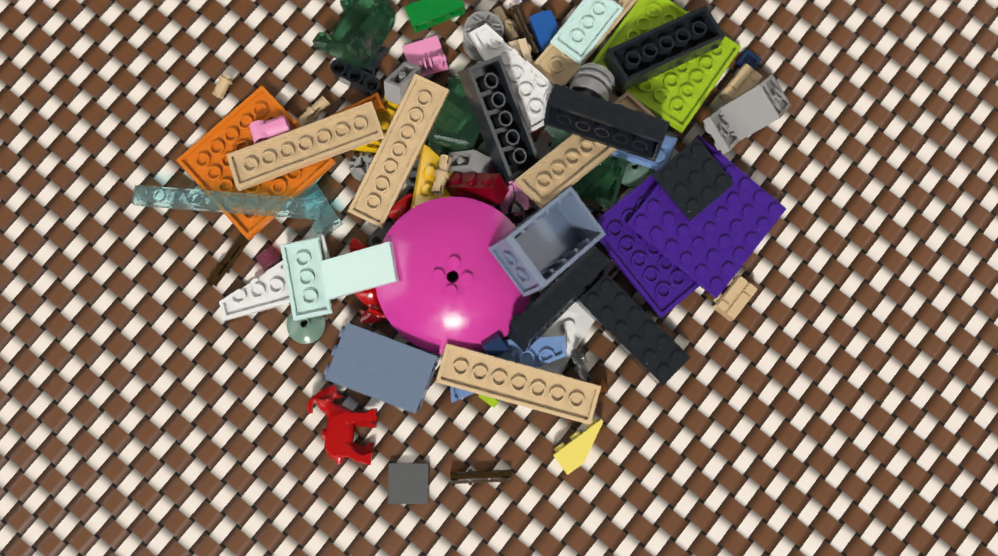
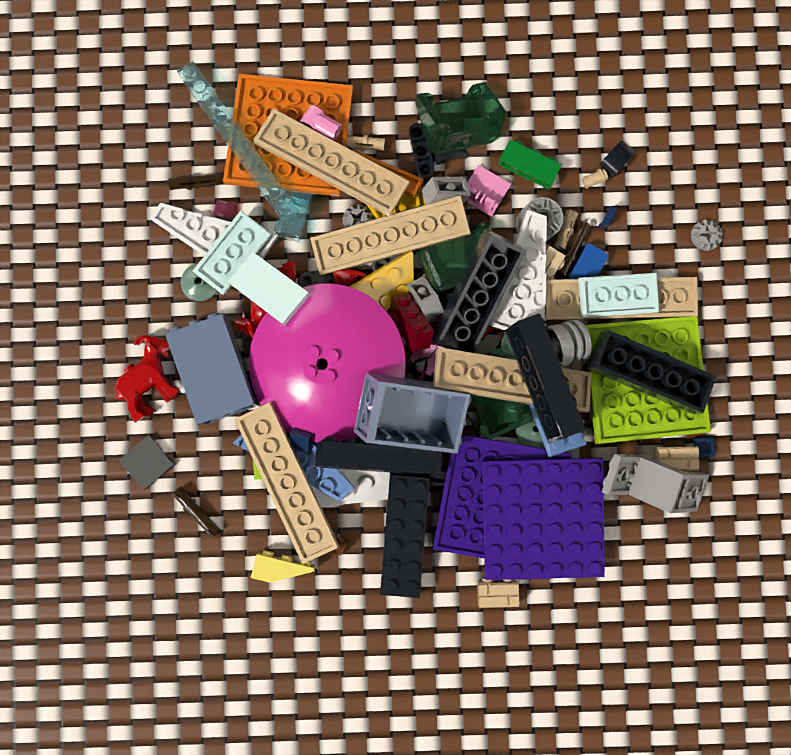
camera: 55 degrees right, 5 degrees up
tan pin [212,74,233,99] -> none
tan pin [431,154,452,195] -> none
dark grey plate [571,348,591,382] -> none
black plate [651,138,734,221] -> none

